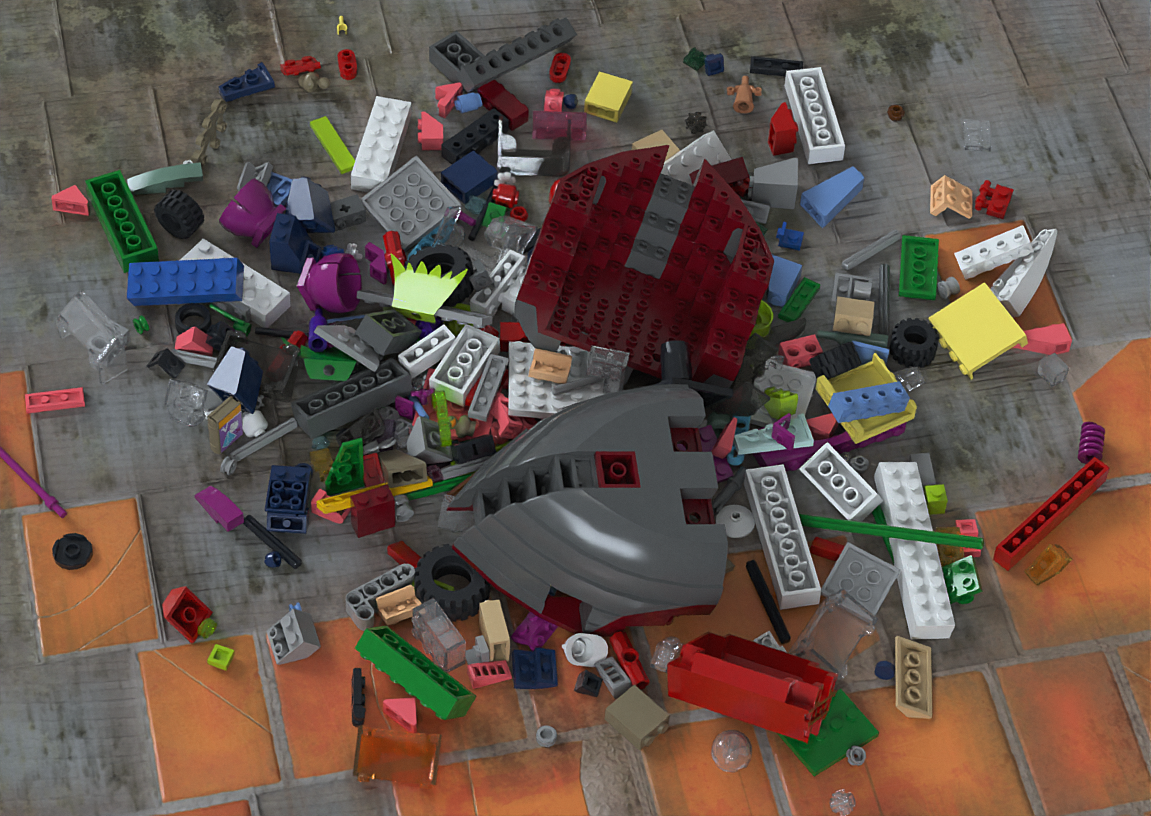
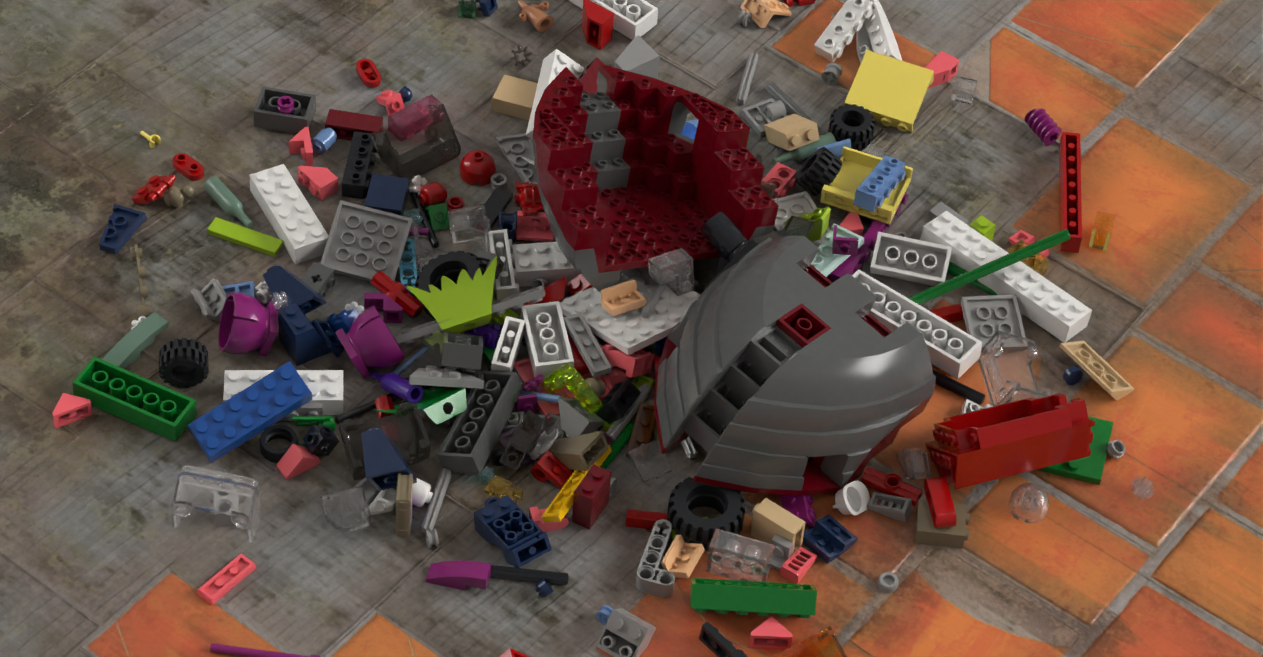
camera: 40 degrees left, 5 degrees down
green bush [132,315,149,335] -> none
black bracket [146,348,185,379] -> none
light grey axle [171,349,223,369] -> none
green wedge [325,438,364,496] -> none
dark grey brick [456,17,577,93] -> none
black slope [574,670,603,697] -> none
light yellow brick [584,71,633,123] -> none
medium blue slope [800,166,864,228] -> none
green plate [898,235,939,300] -> none
green plate [942,555,983,604] -> none
none -> sand green piece [203,176,253,228]
none -> clear bush [272,291,287,310]
none -> magenta bush [277,96,294,114]
none -> light grey bush [737,10,752,27]
none -> red beam [924,477,957,528]

